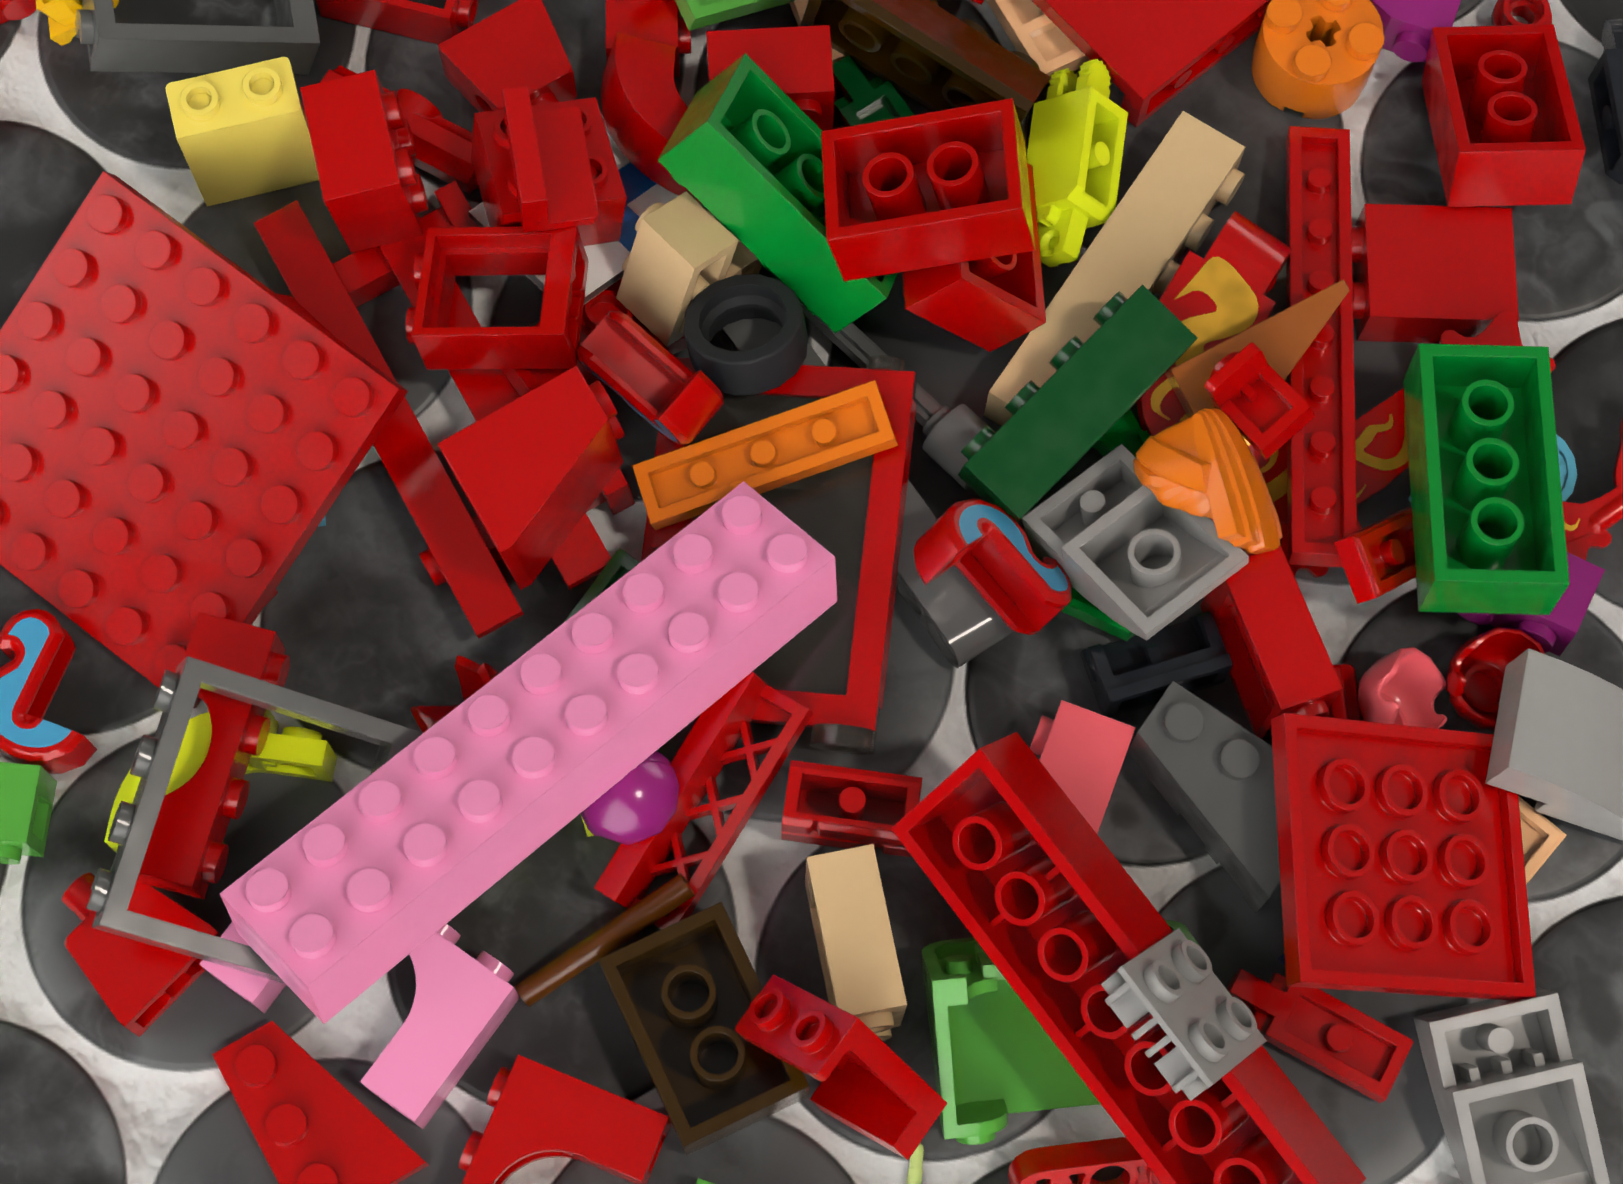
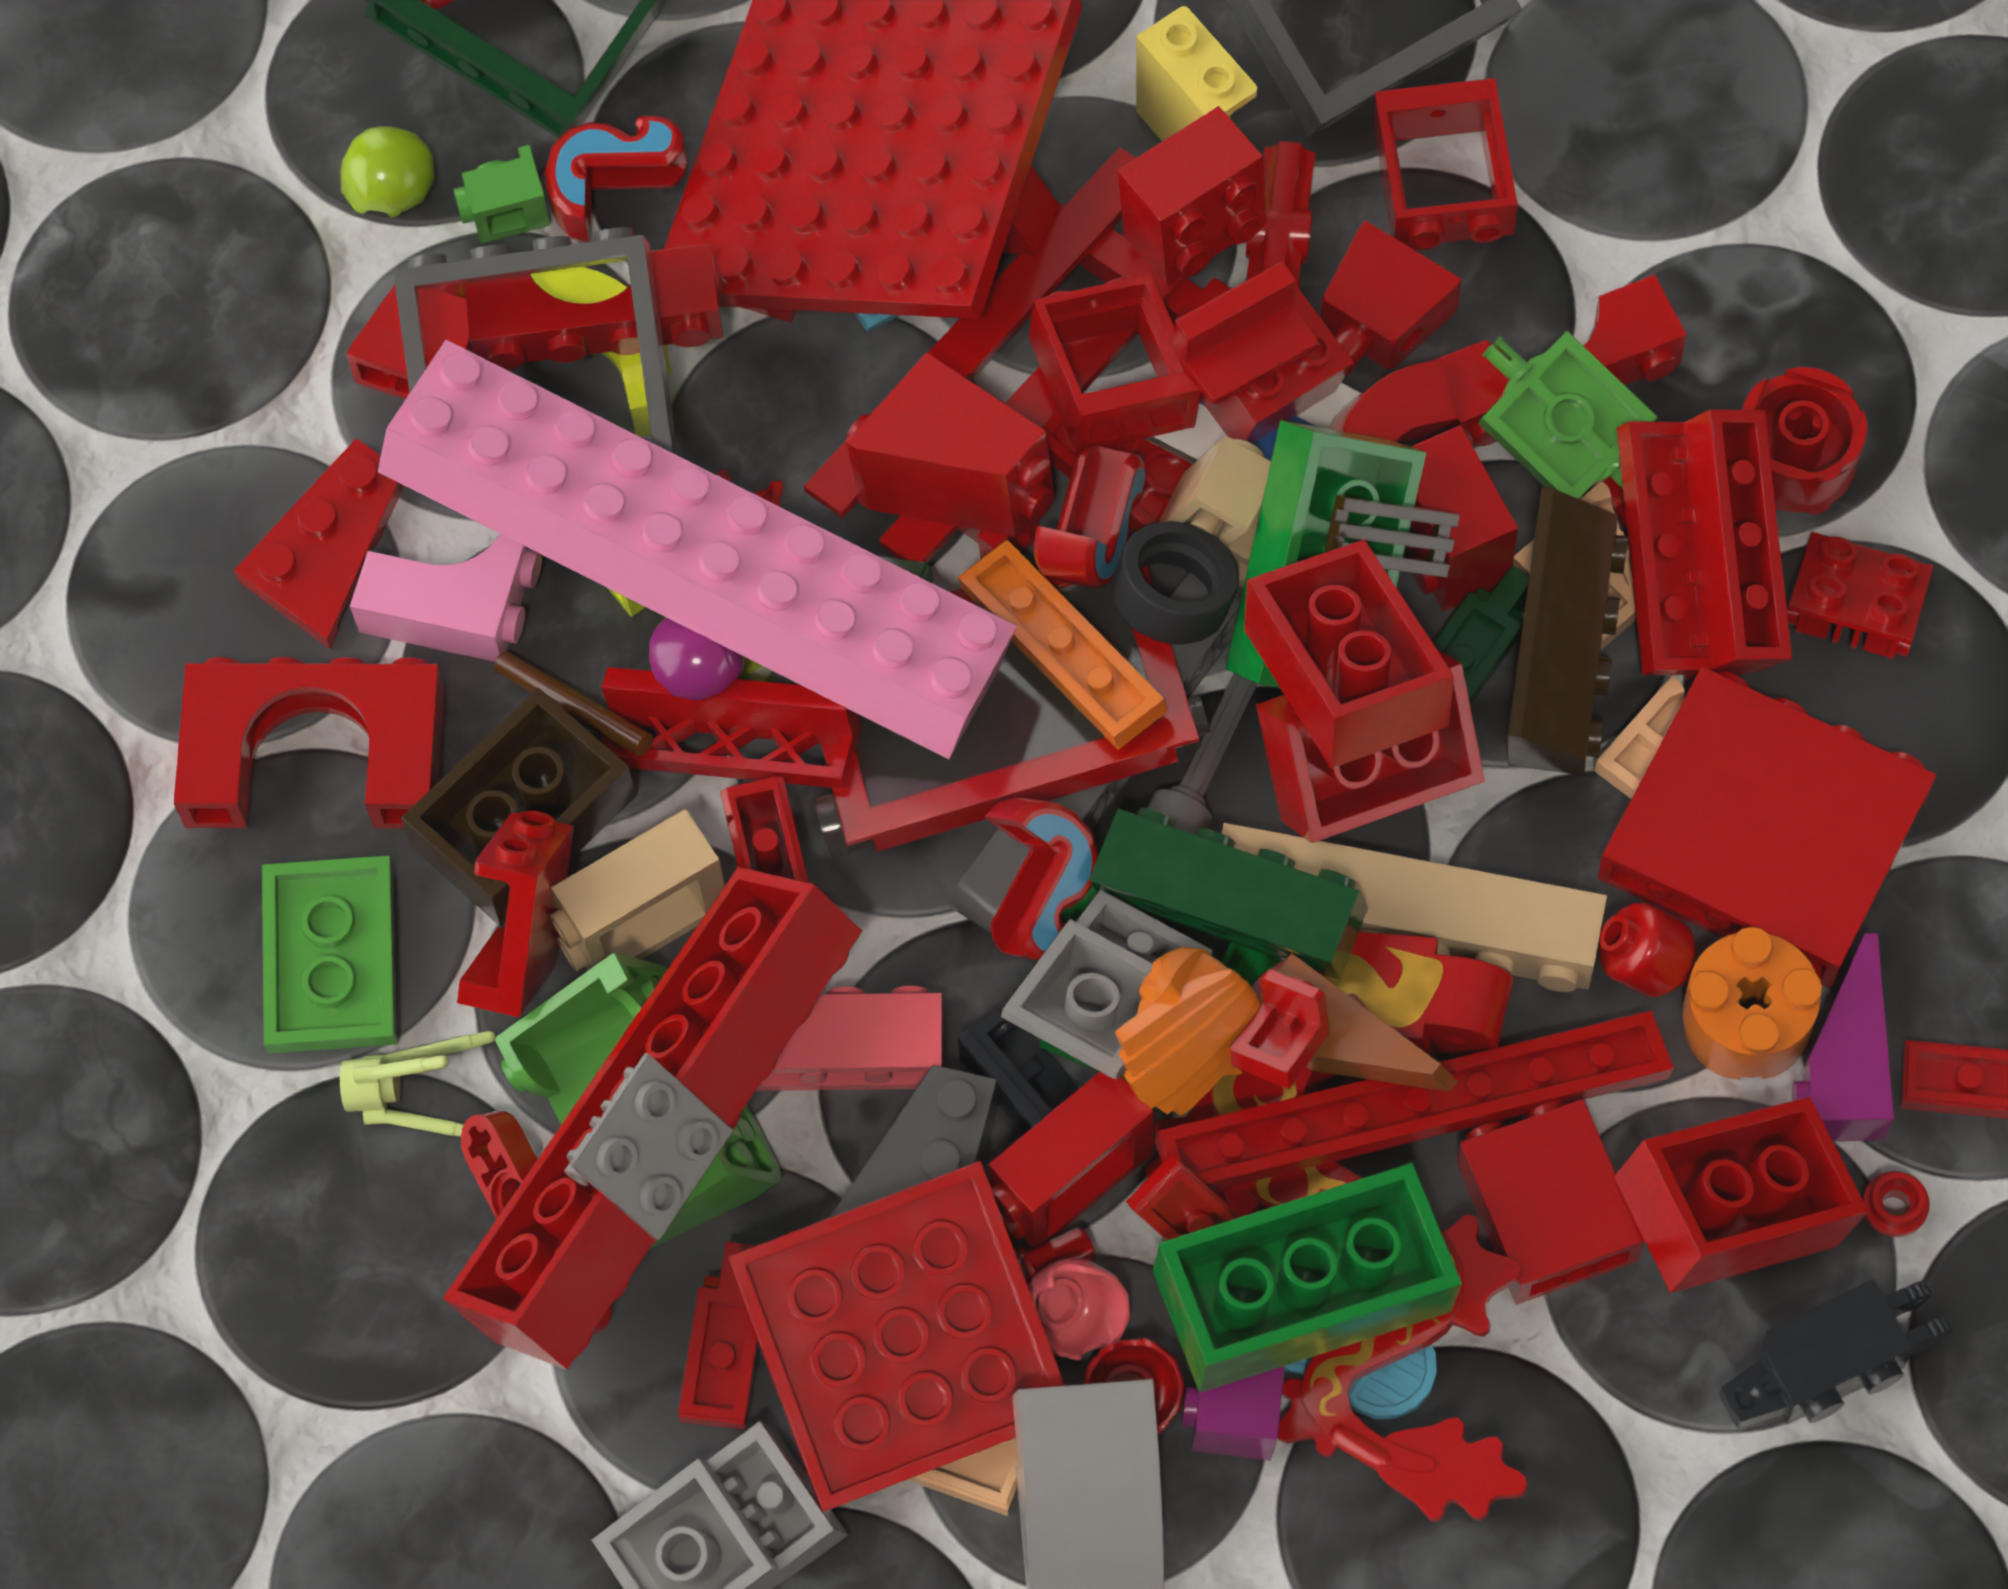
camera: 75 degrees right, 5 degrees down
neon yellow hinge [1026,59,1128,267] -> none
none -> tile [1324,494,1460,577]
none -> red head [1599,903,1696,997]

